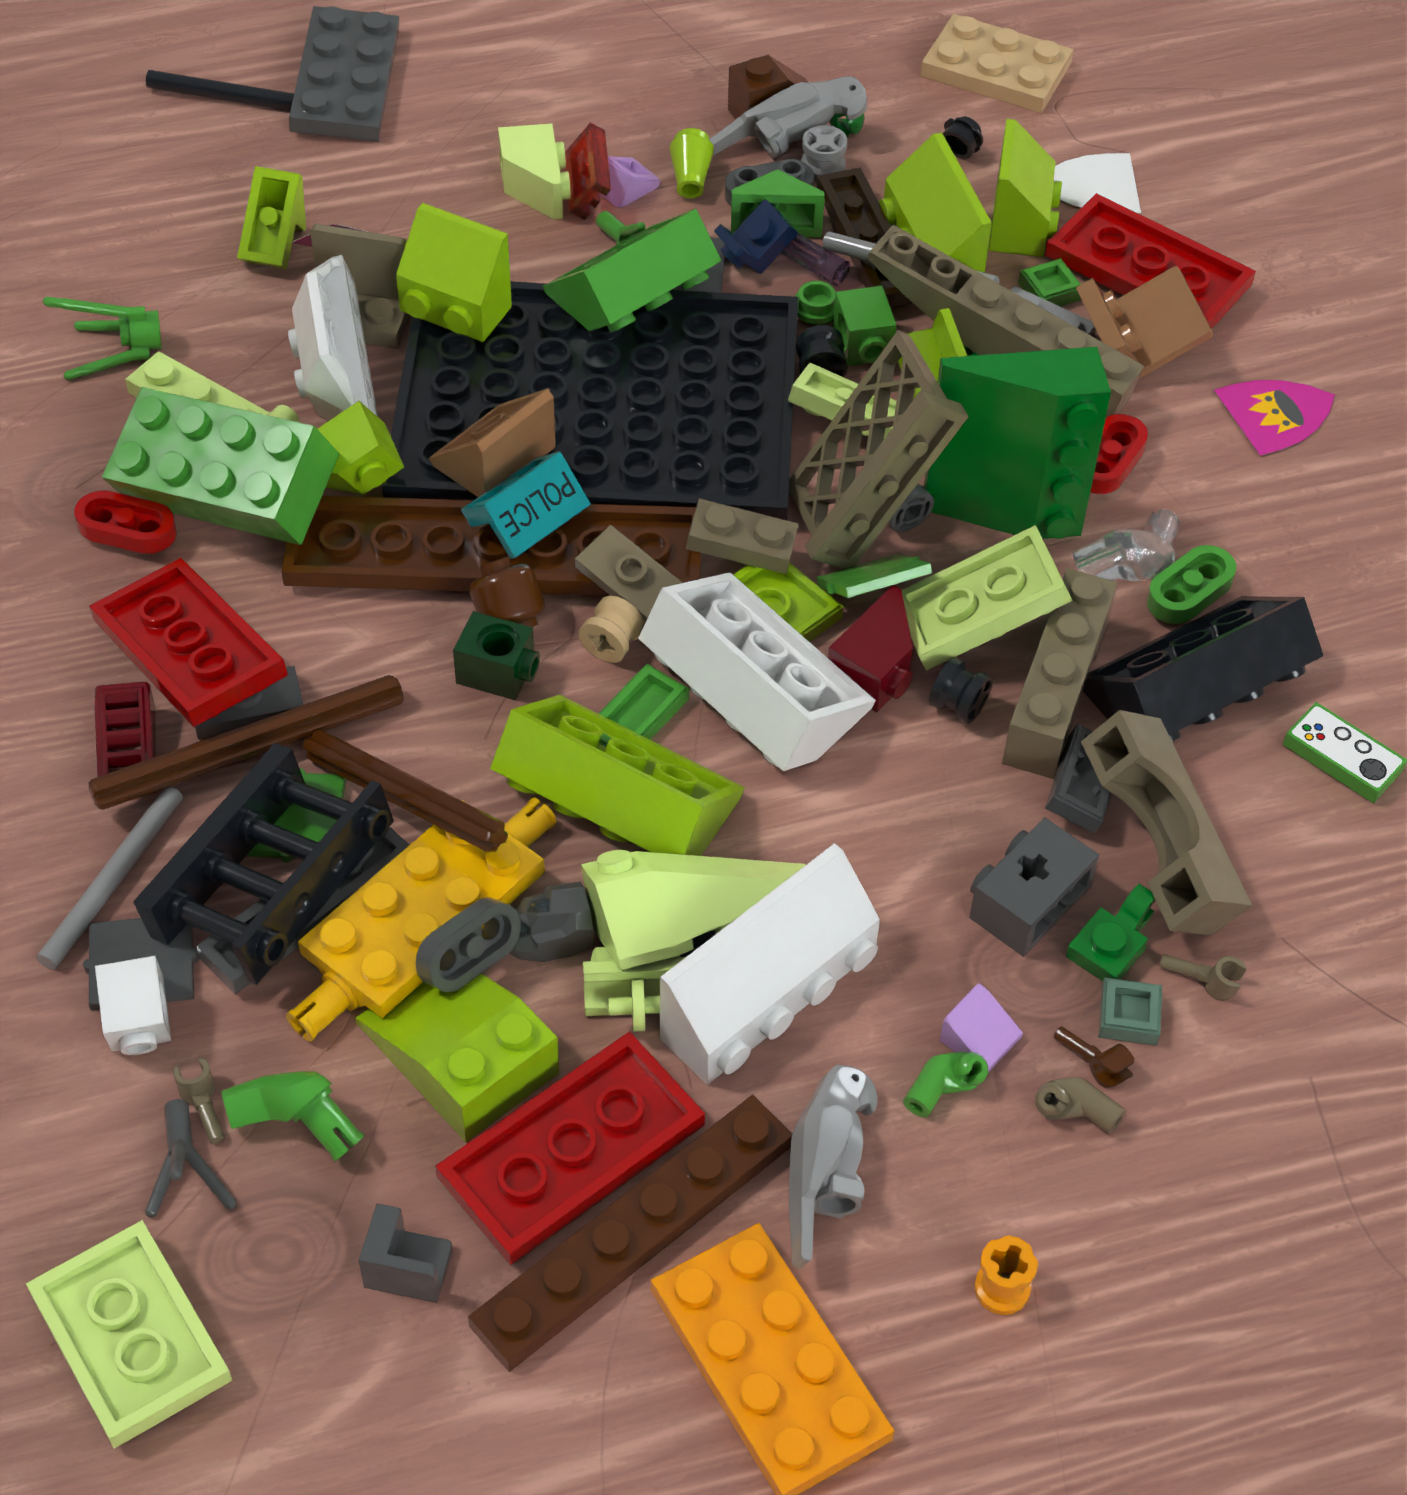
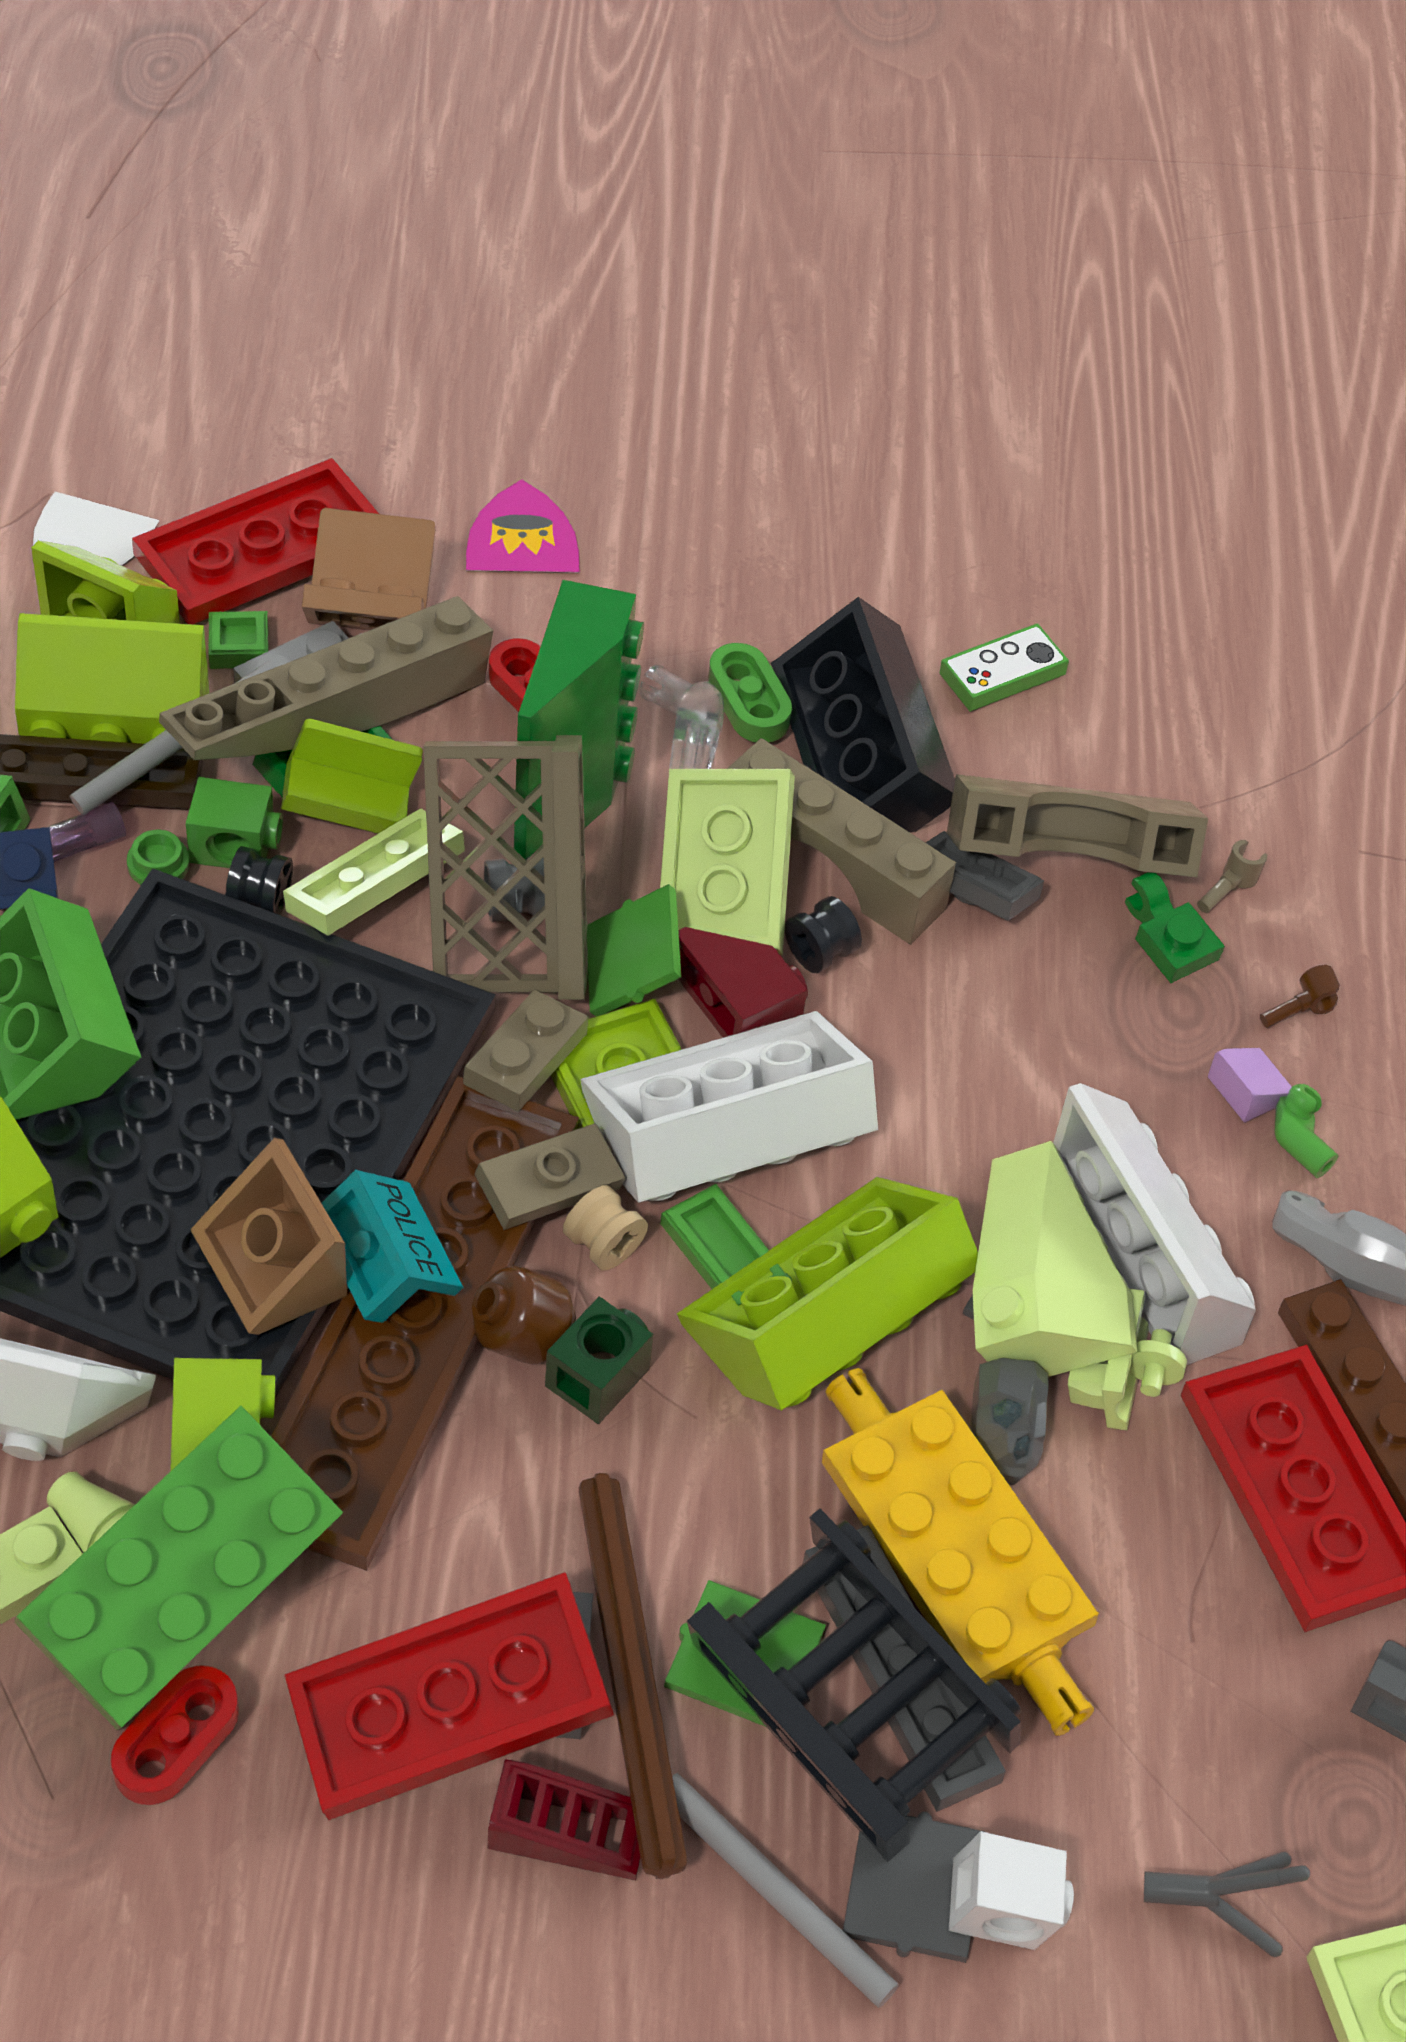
camera: 75 degrees left, 0 degrees up
dark tan hand [173,1057,225,1144] -> none
bright green arm [221,1071,365,1162] -> none
reddish brown axle [303,730,508,853] -> none
lime slope [355,973,559,1142] -> none
dark grey plate [415,897,521,992] -> none
dark grey brick [969,817,1100,957] -> none
dark tan arm [1035,1077,1127,1134] -> none
sand green tile [1098,977,1163,1046] -> none

